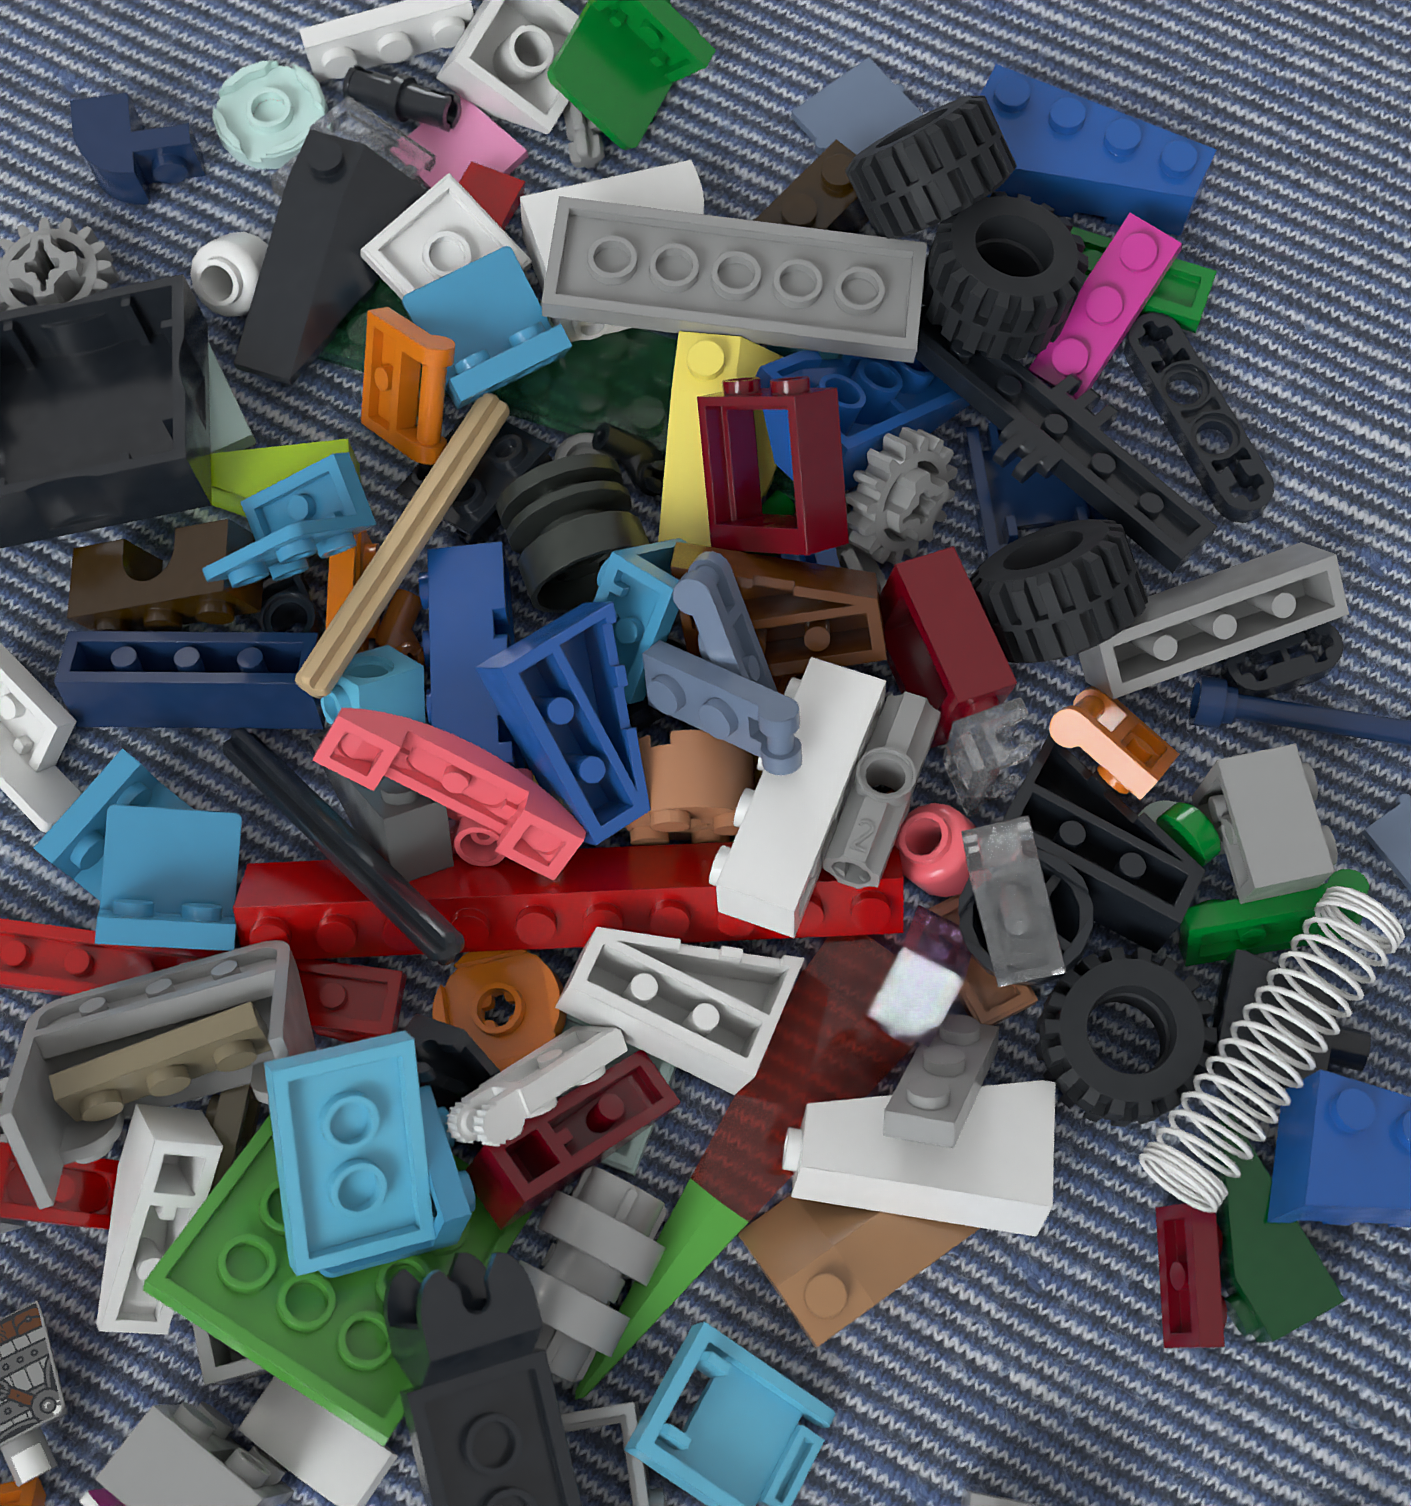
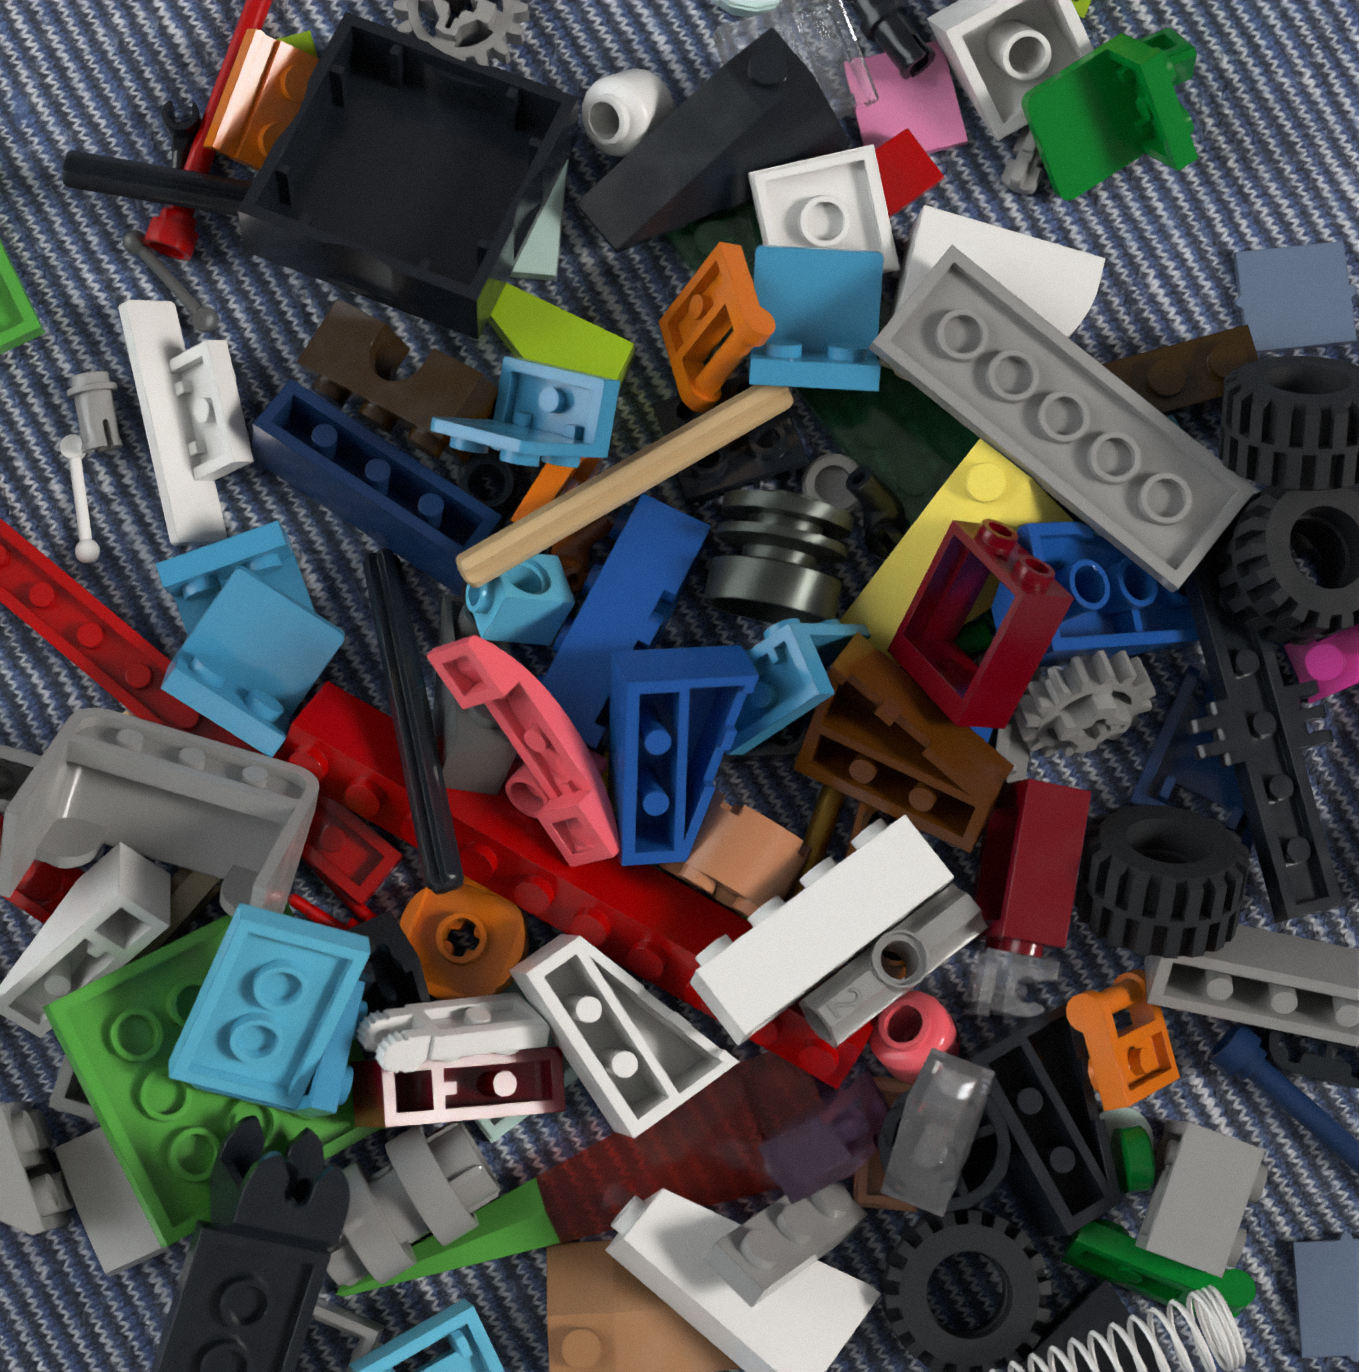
camera: 25 degrees right, 10 degrees up
dark tan plate [49,1001,271,1122] -> none
sand blue plate [642,640,802,775] -> none
sand blue plate [673,551,778,692] -> none

